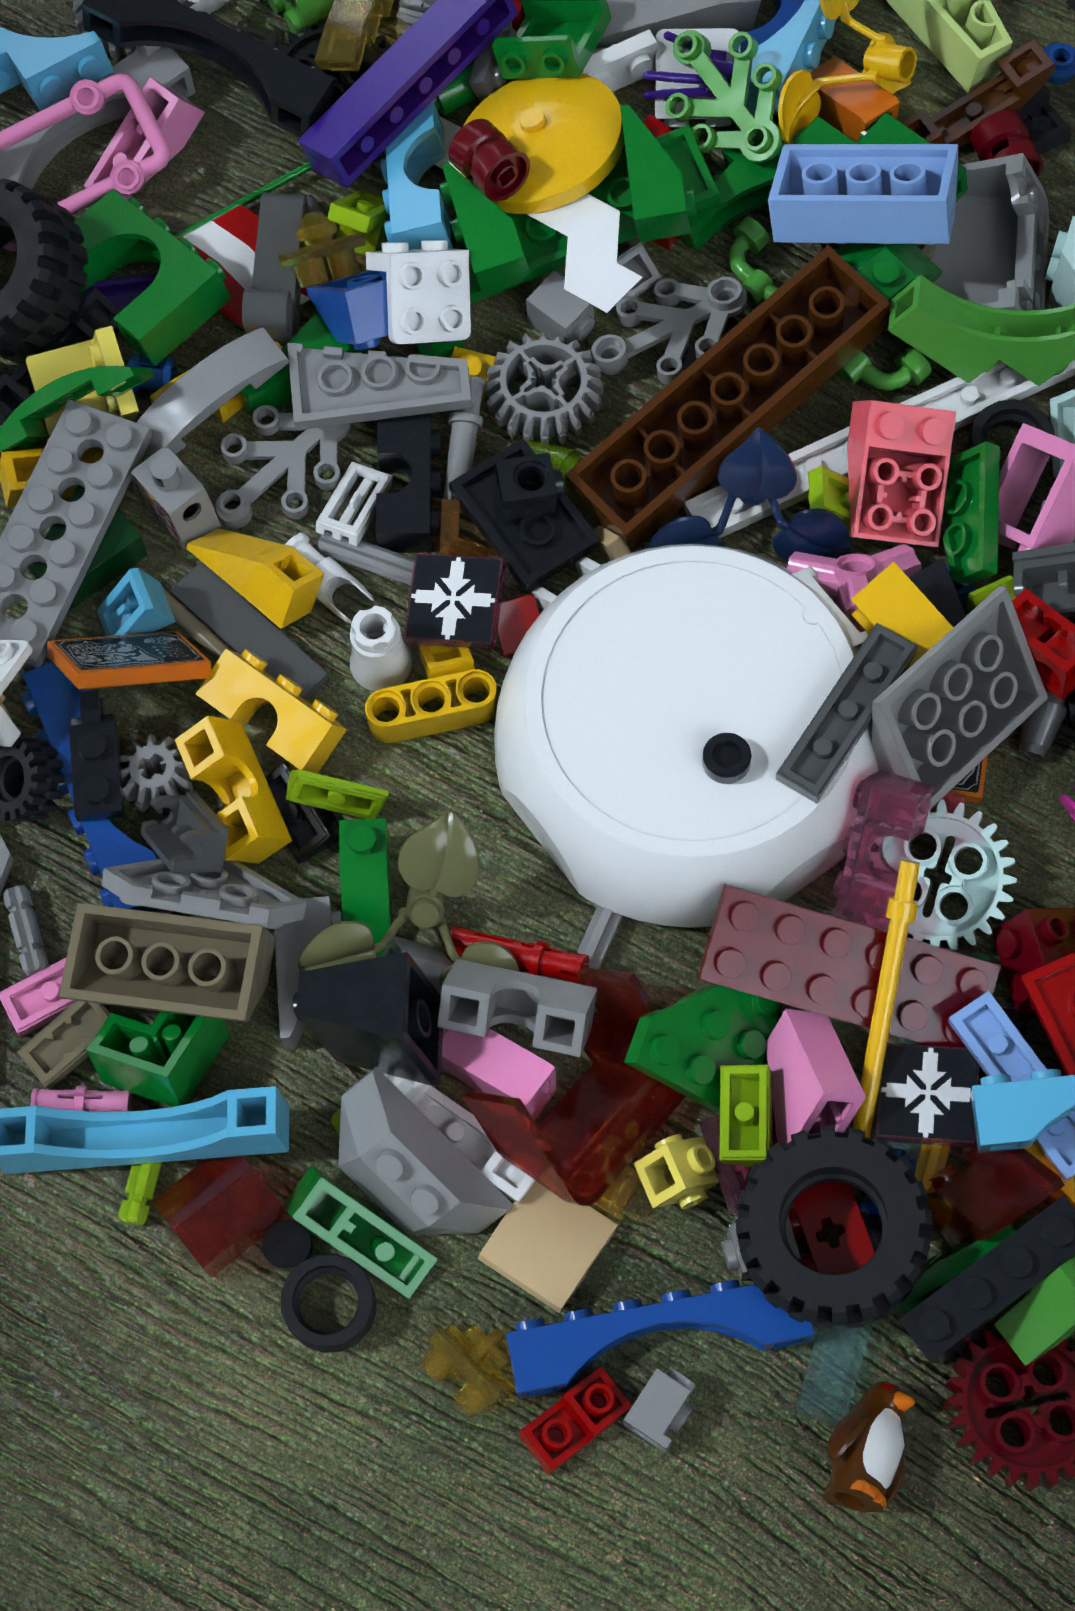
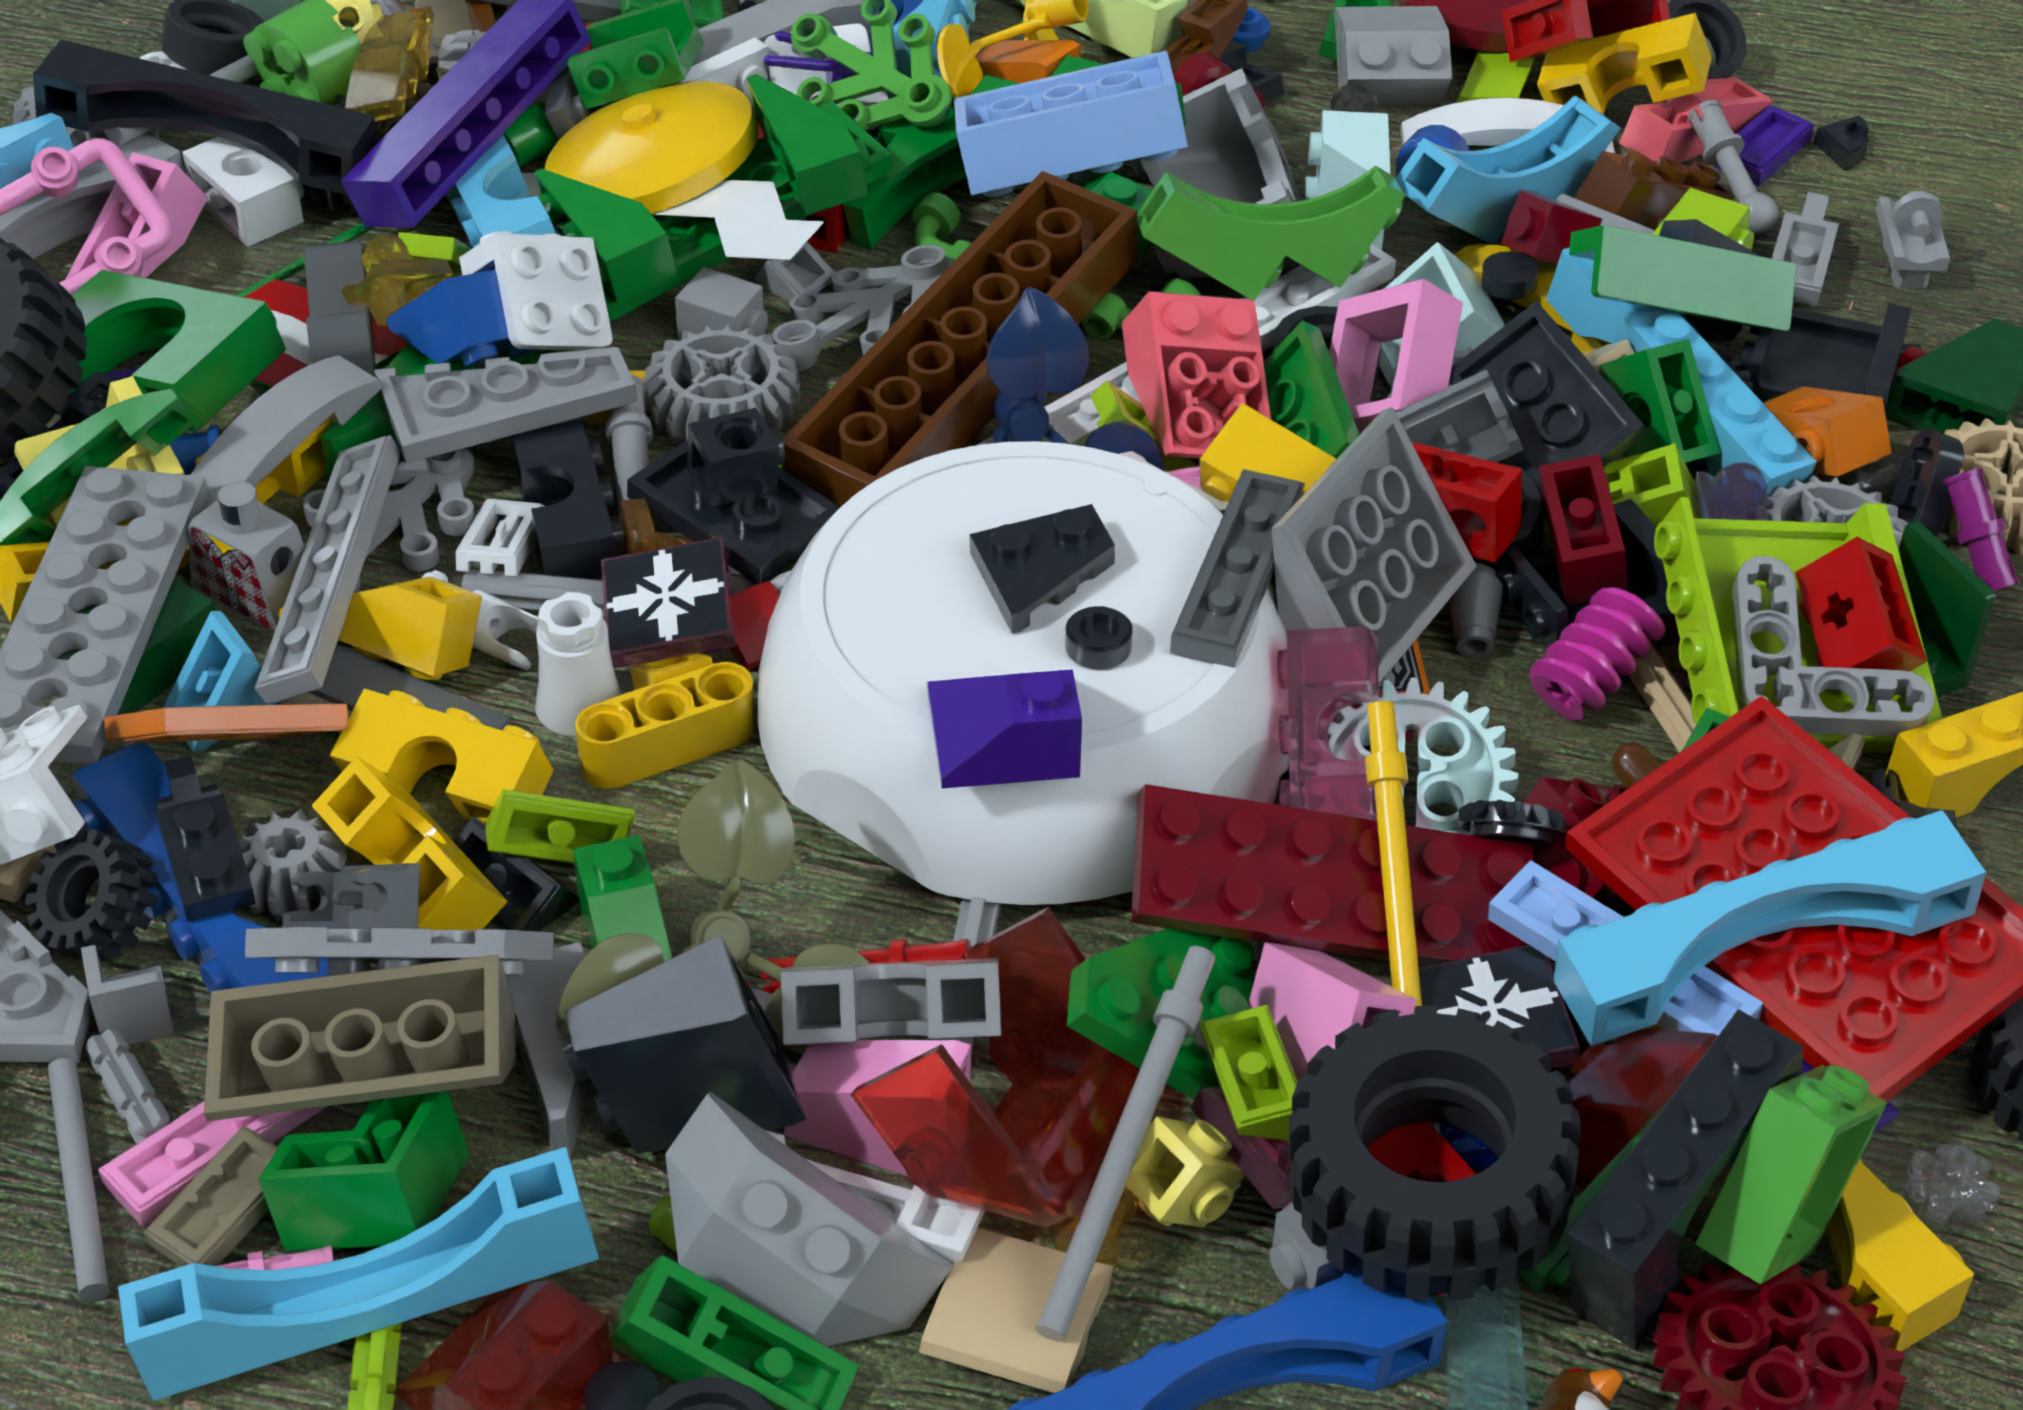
camera: 20 degrees left, 25 degrees down
dark red wheel [448,118,530,202] -> none
none -> light grey panel [81,945,175,1045]
none -> white brick [182,137,304,247]
none -> light grey tile [255,435,401,705]
none -> dark purple slope [927,669,1082,789]
none -> black wing [969,504,1115,634]
none -> light grey bar [1036,946,1216,1341]
none -> black gear [1457,799,1567,848]

